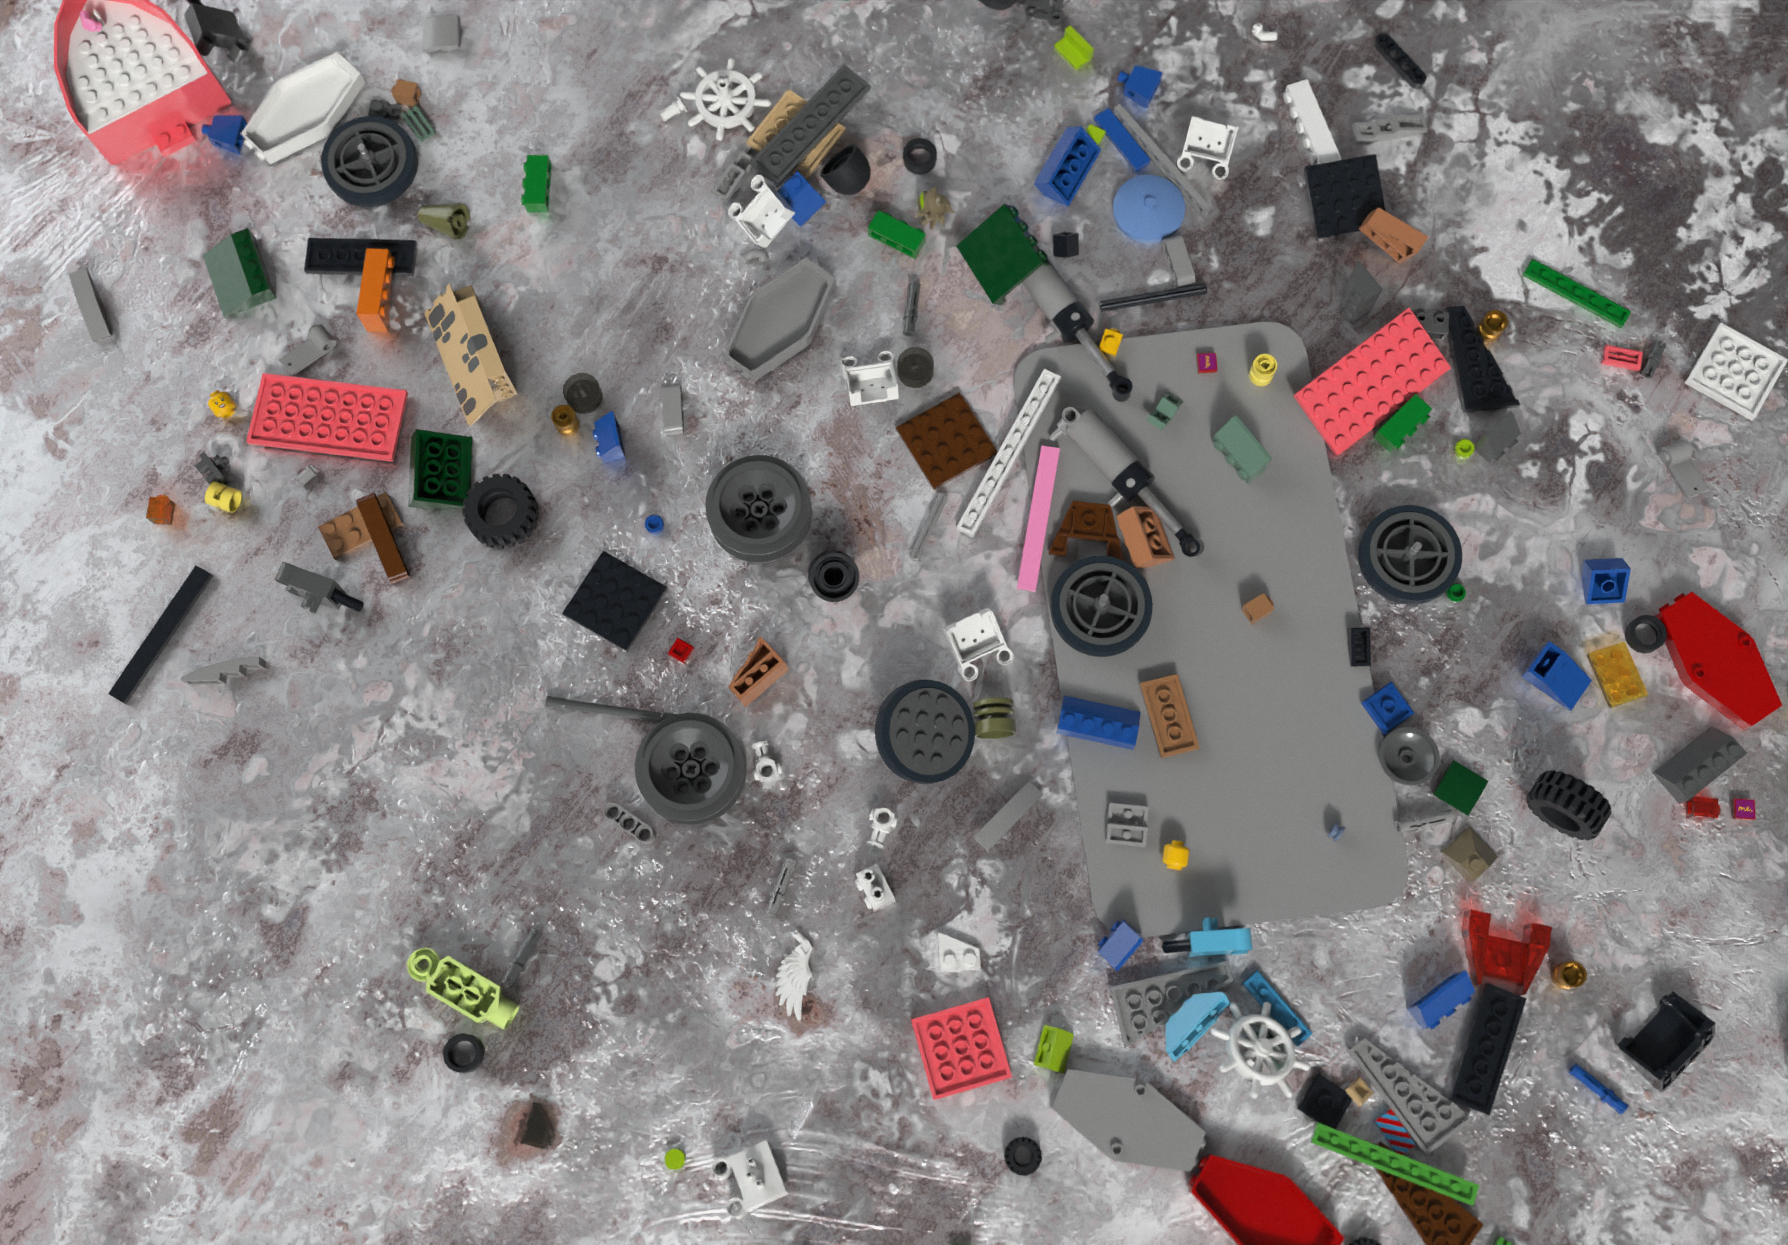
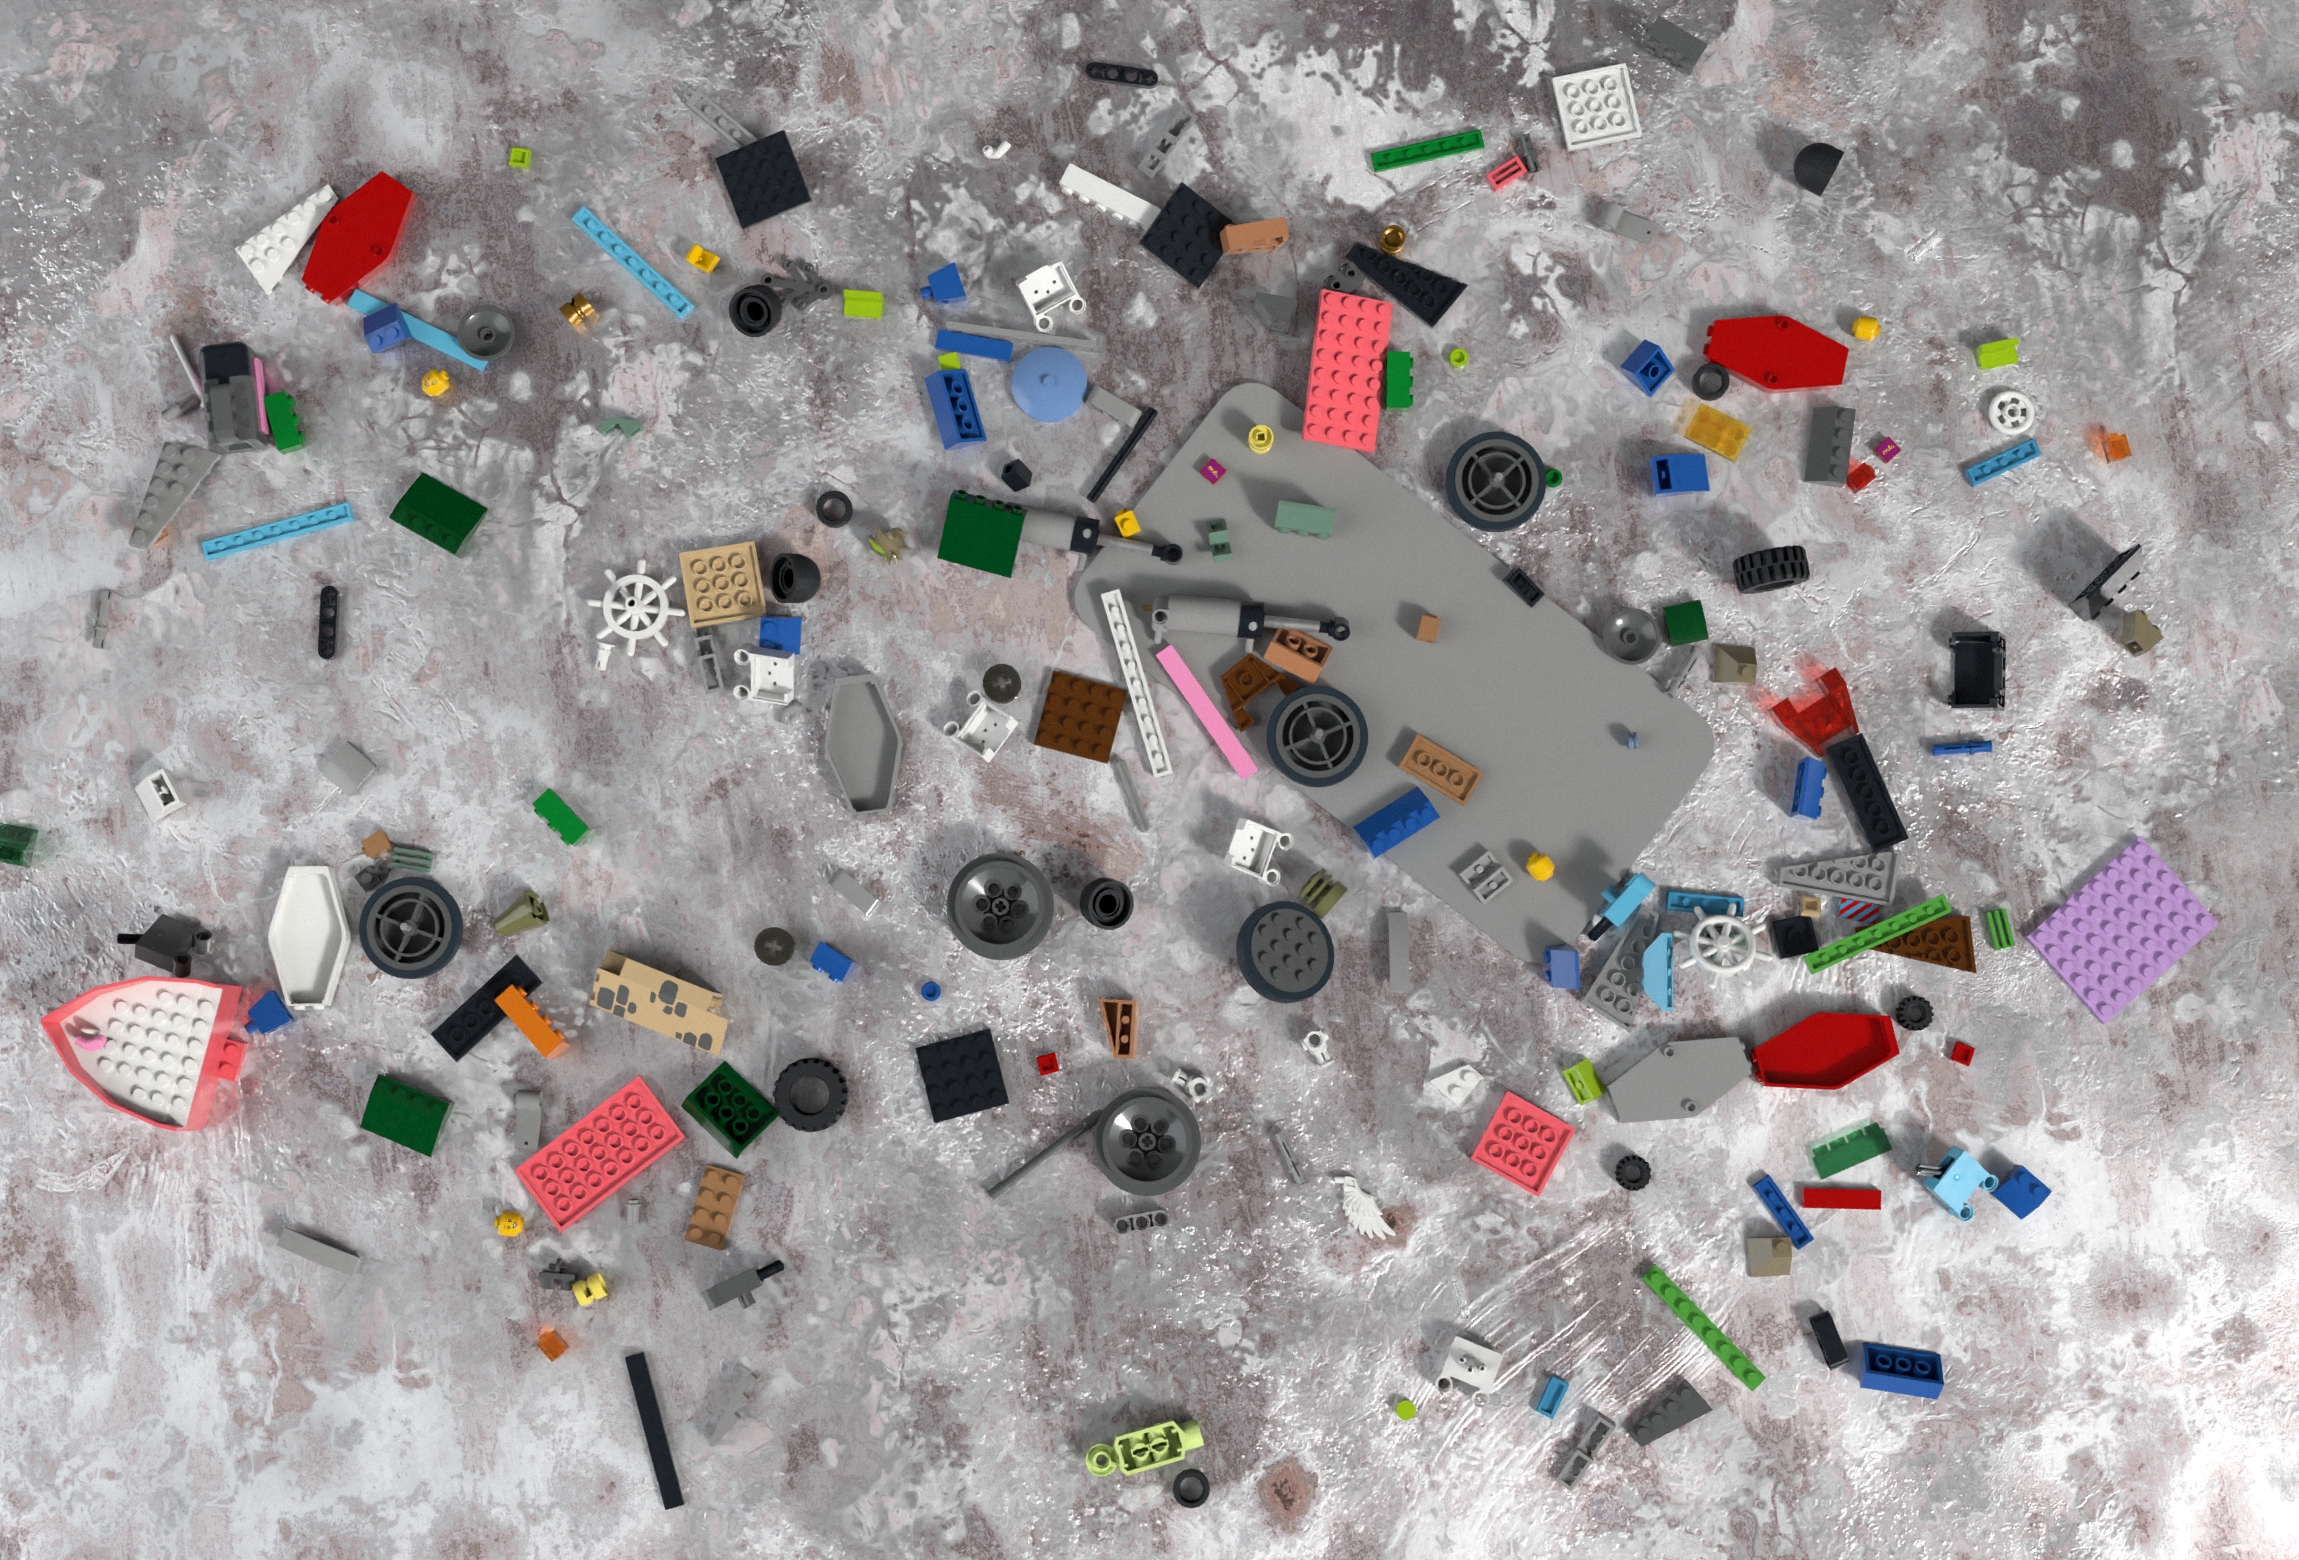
camera: 50 degrees left, 10 degrees up
reddish brown beam [356,493,410,585] -> none
dark grey pin [501,928,543,987] -> none
clear smoke slope [521,1102,555,1150] -> none
pearl gold wheel [551,405,580,437] -> none
dark grey plate [750,64,871,187] -> none
white brick [854,863,895,912] -> none
green brick [868,210,926,259] -> none
dark grey pin [903,282,921,337] -> none
blue tile [1361,681,1414,735] -> none
dark grey slope [1474,411,1521,463] -> none
pearl gold wheel [1551,961,1587,990] -> none

